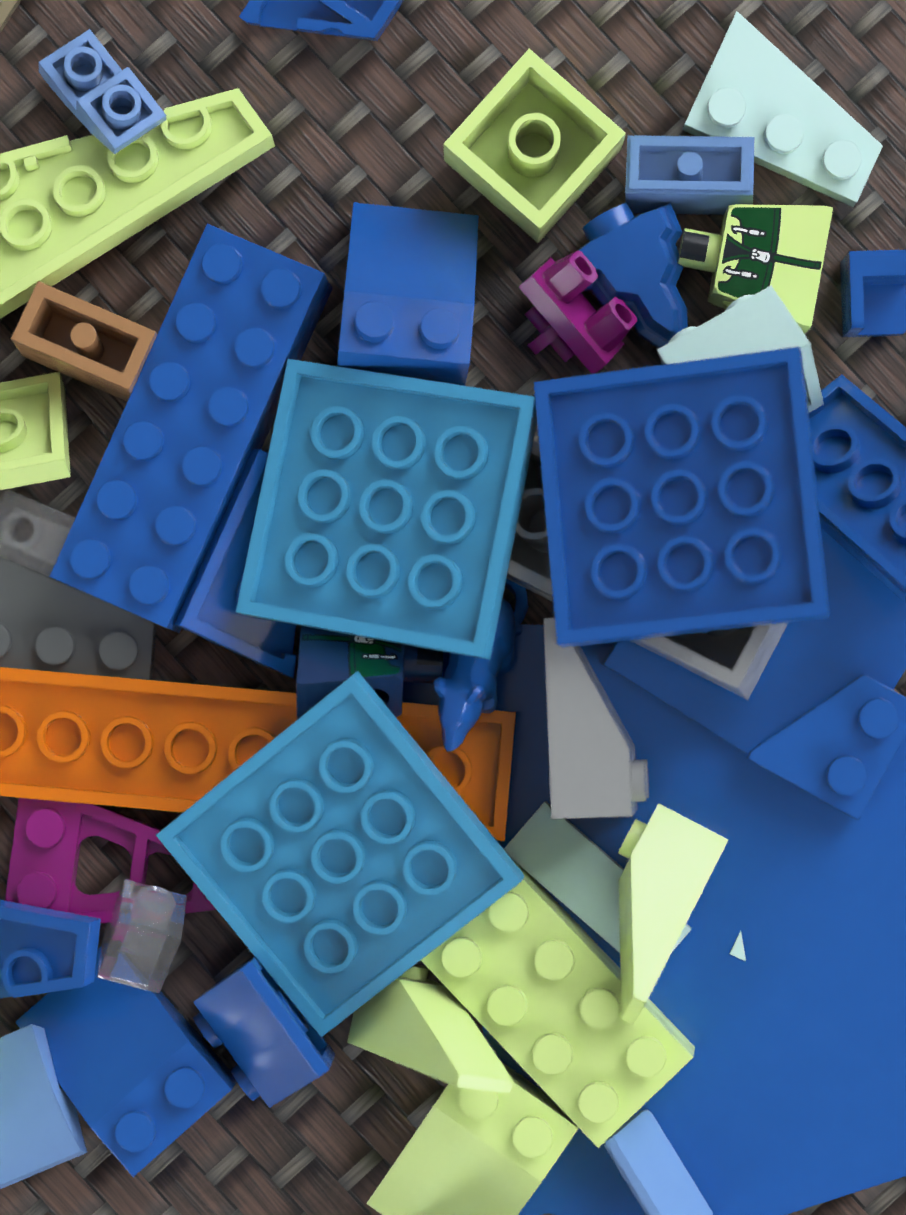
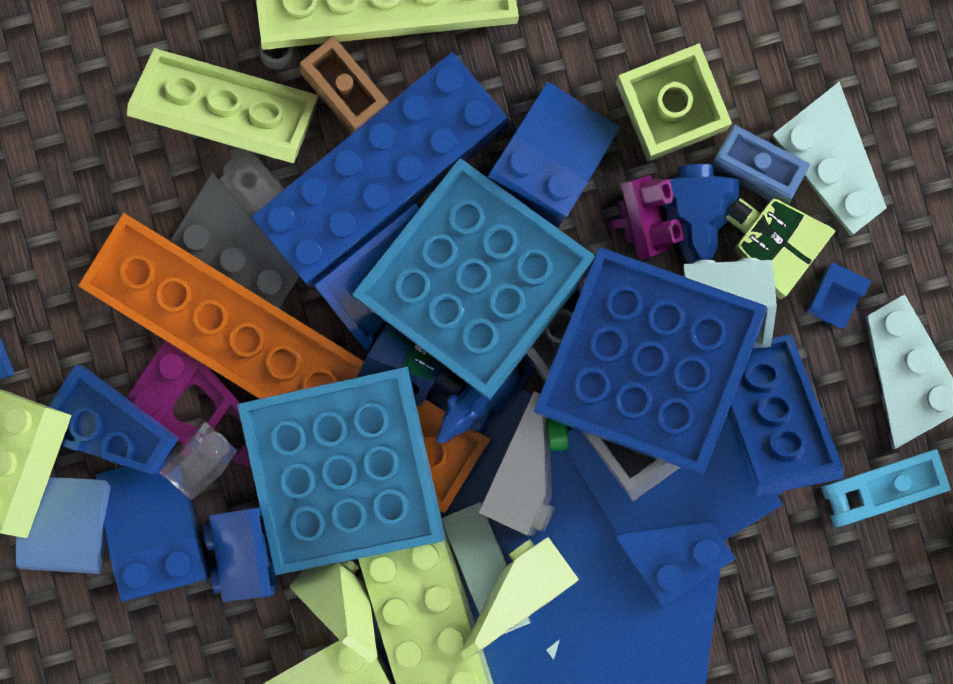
camera: 20 degrees right, 0 degrees up
none -> green tile [547,418,569,452]

